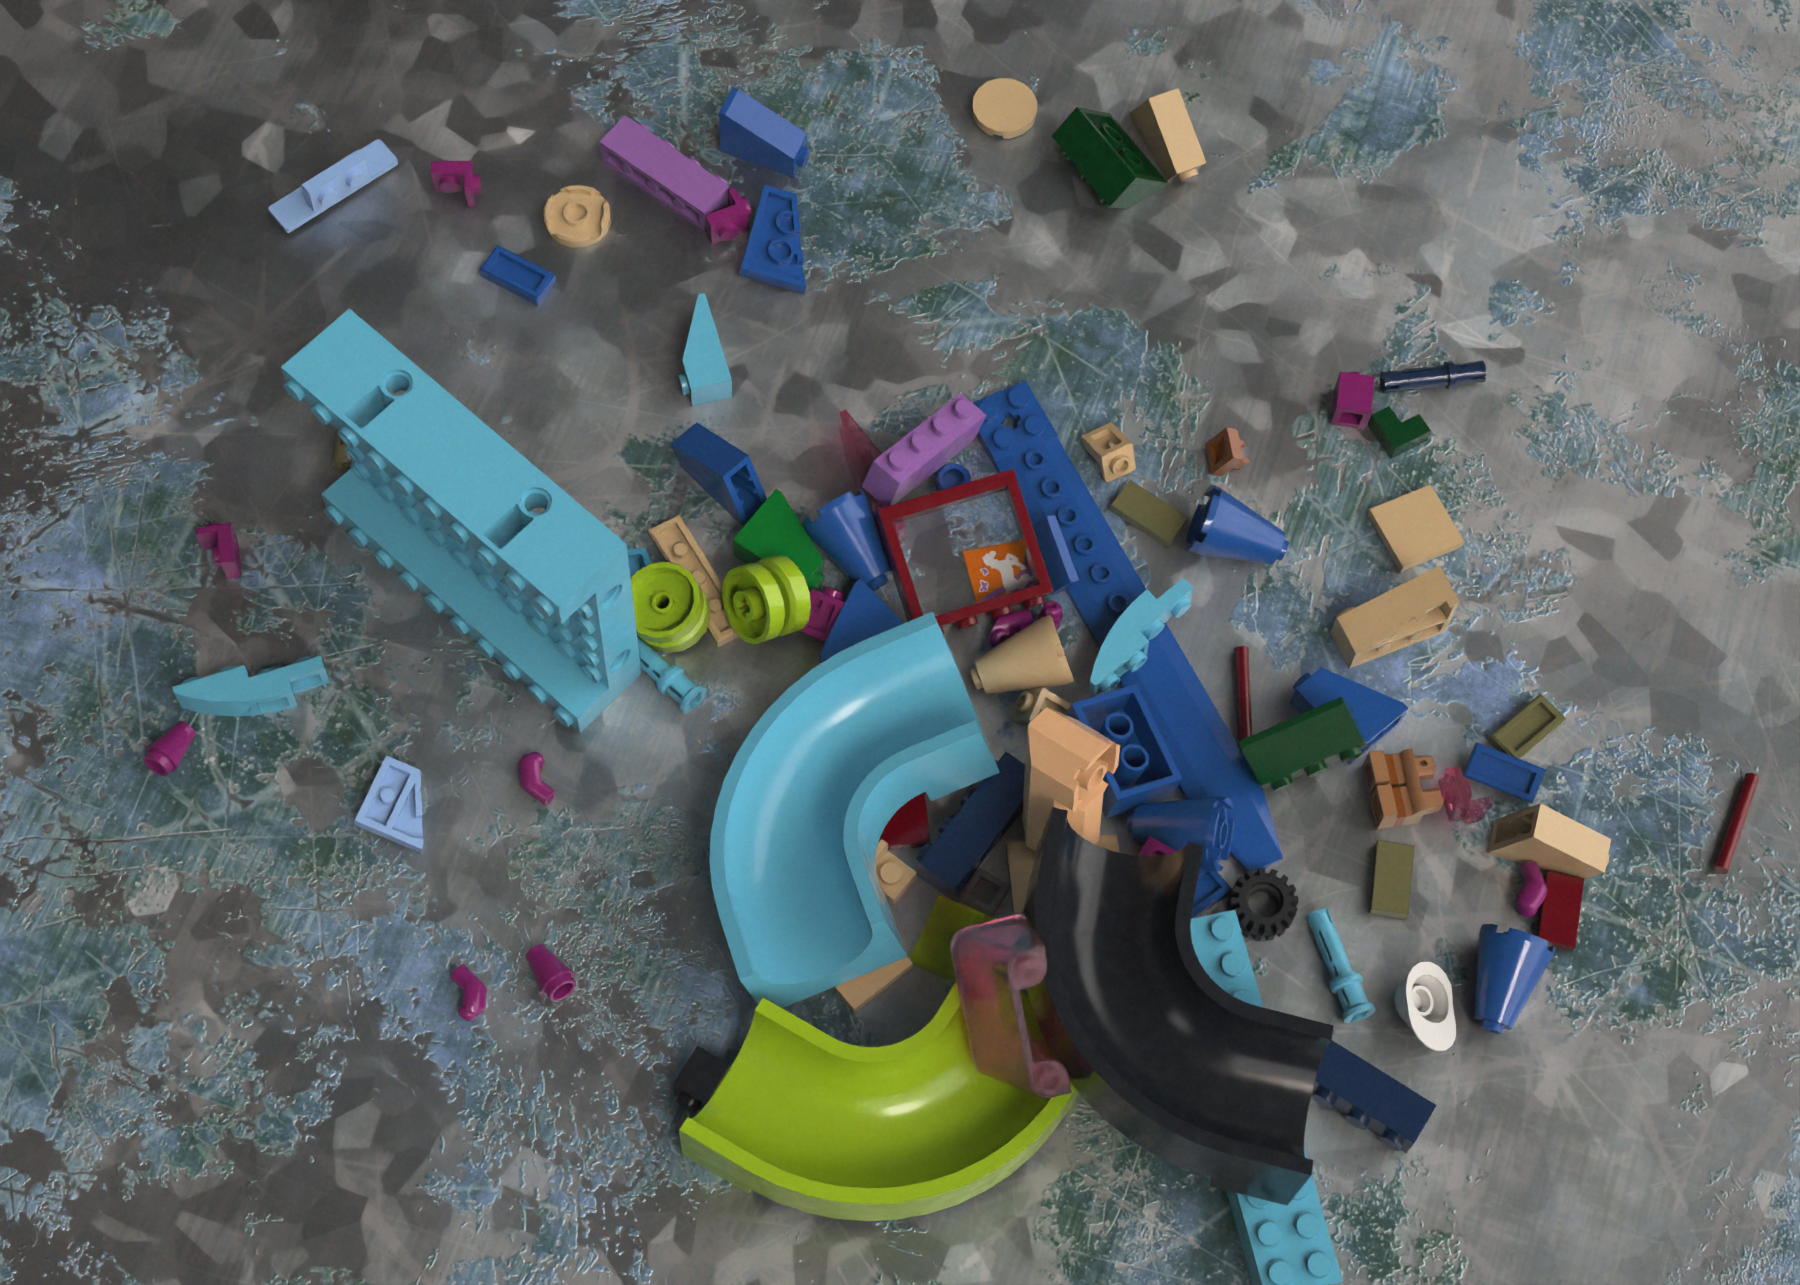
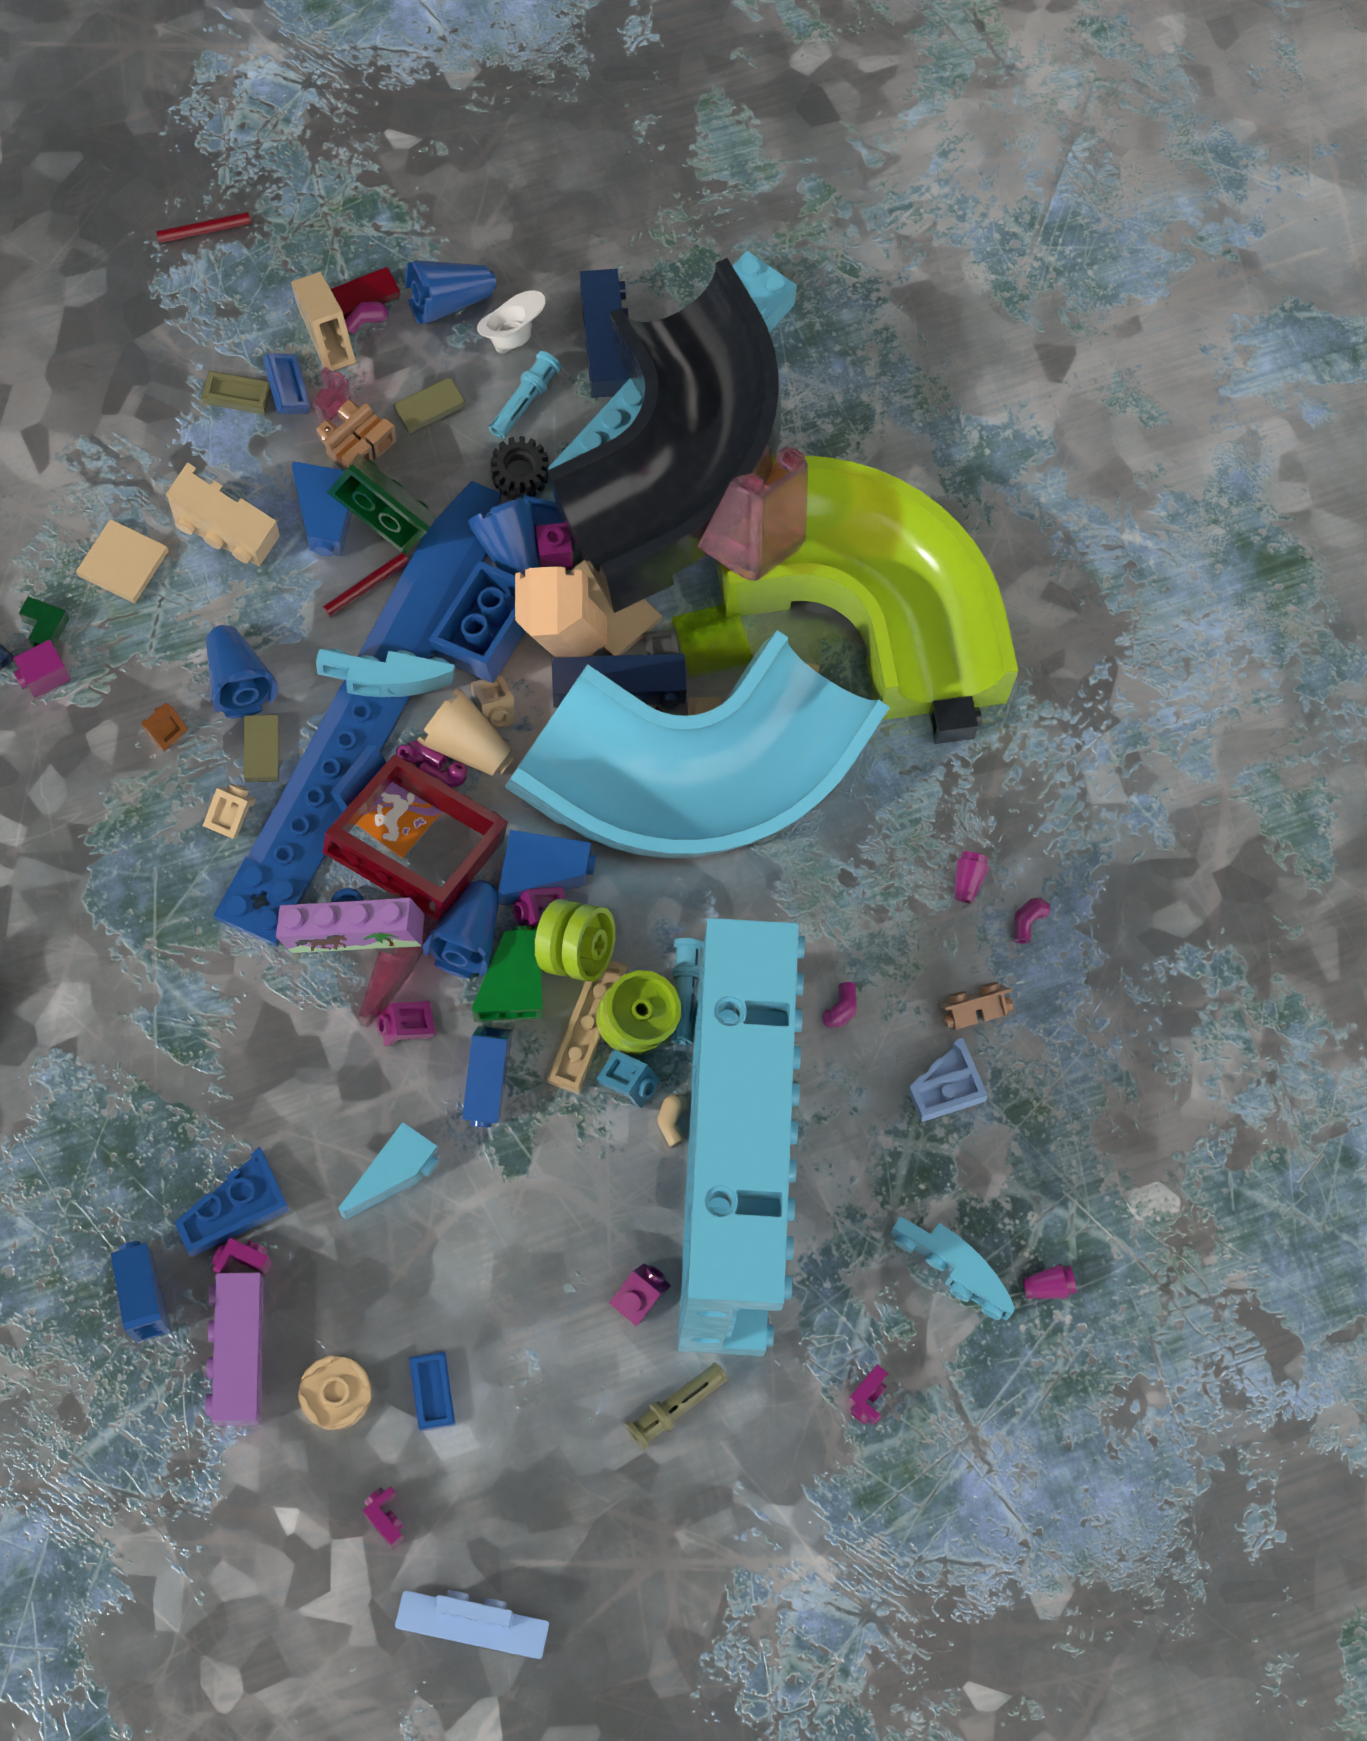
camera: 130 degrees left, 5 degrees up
none -> magenta bracket [377,1001,436,1046]
none -> medium nougat hinge [937,982,1013,1030]

